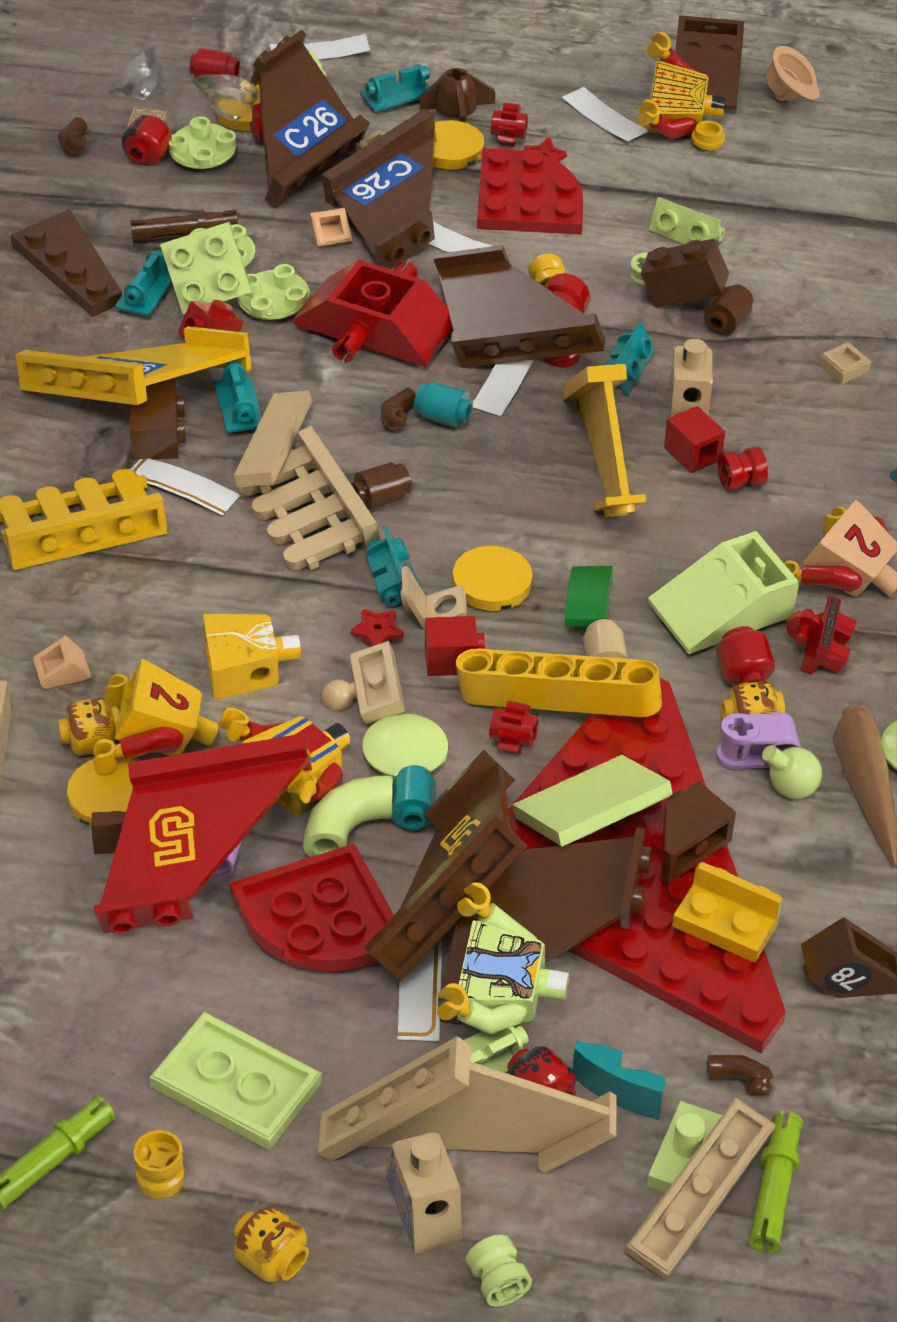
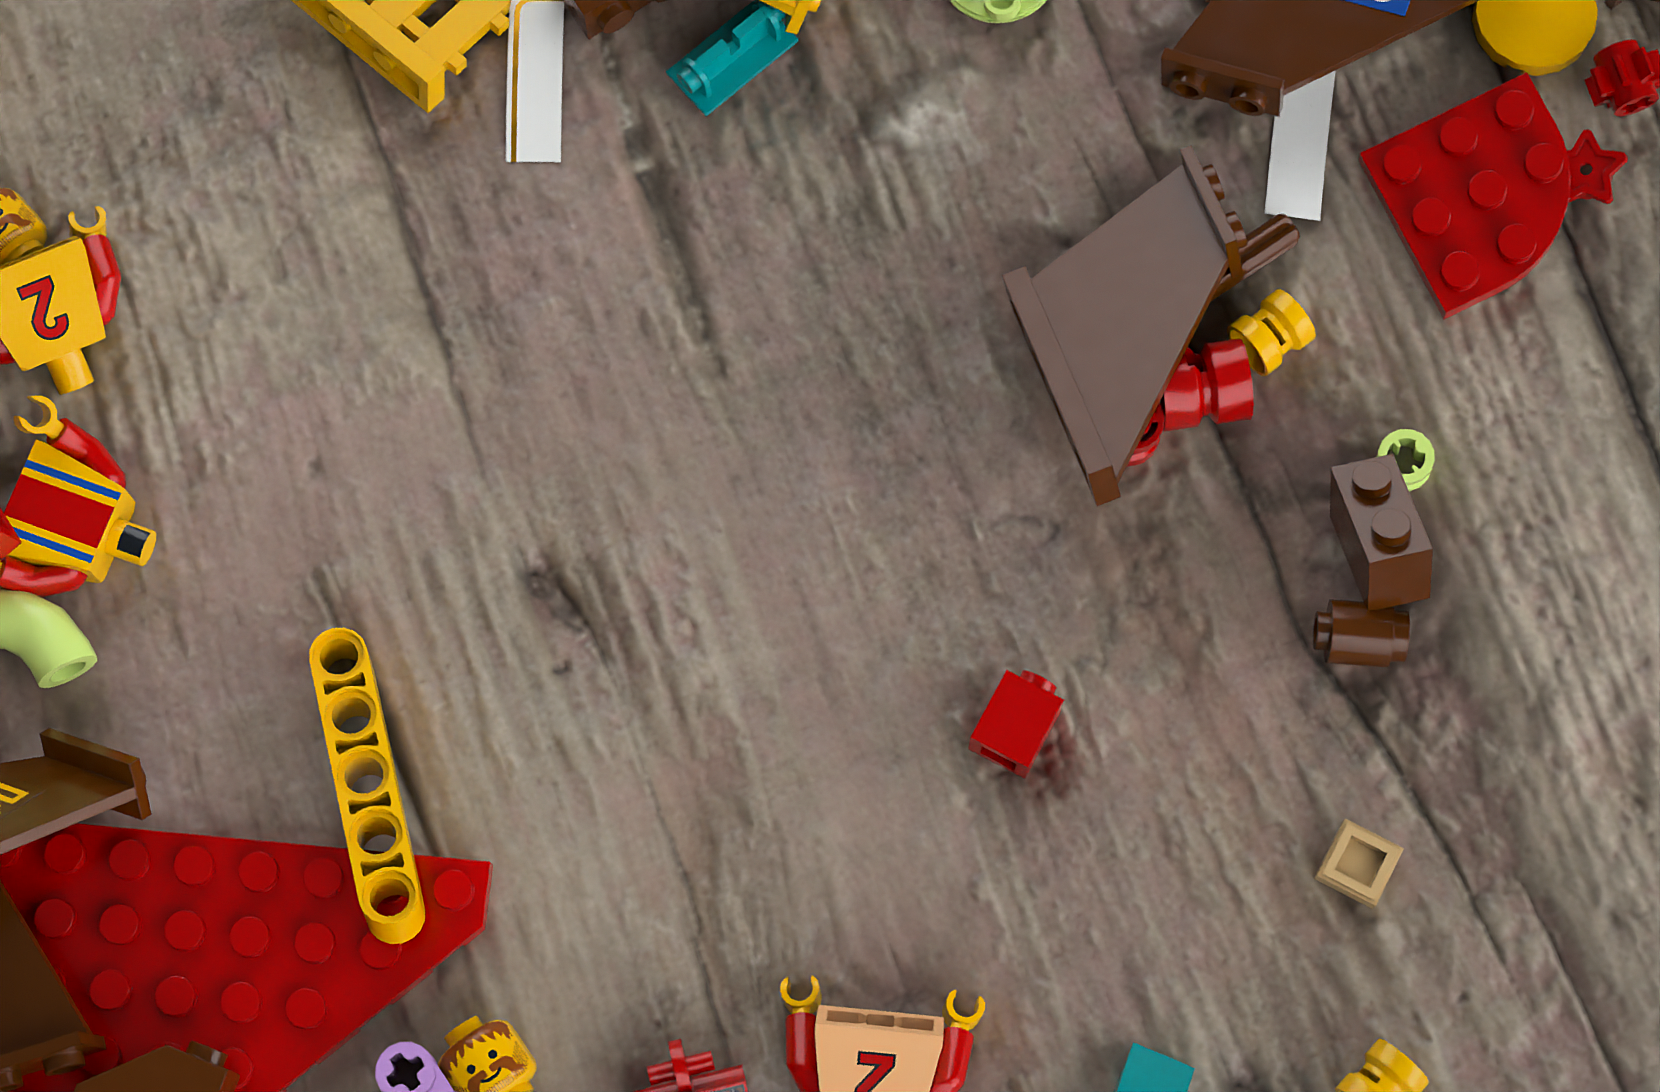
camera: 65 degrees right, 30 degrees up
light nougat slope [32,635,91,689] -> none
yellow torso [203,614,301,700] -> none
tan tile [234,390,312,488] -> none
tan fence [238,426,380,571] -> none
red slope [294,260,454,367] -> none
tan plate [321,641,405,725] -> none
red plate [350,609,404,647] -> none
reddish brown brick [351,462,412,510] -> none
yellowish green dish [362,714,448,783] -> none
teal hinge [366,526,420,607] -> none
reddish brown arm [380,388,416,431] -> none
teal brick [391,765,436,830] -> none
tan bracket [401,566,467,630] -> none
teal brick [414,382,473,428] -> none
red brick [424,616,485,676] -> none
yellow tile [452,545,533,612] -> none
white sticker [473,359,534,416] -> none
red gear [489,701,539,754] -> none
yellowish green tile [512,755,673,847] -> none
yellow piece [561,364,646,517] -> none
green slope [565,566,613,631] -> none
tan brick [583,619,628,659] -> none
teal hinge [604,322,653,396] -> none
yellowish green slope [647,531,799,654] -> none
yellowish green hinge [649,197,725,244] -> none
tan torso [669,339,713,418] -> none
red head [716,626,775,686] -> none
red wheel [717,446,768,491] -> none

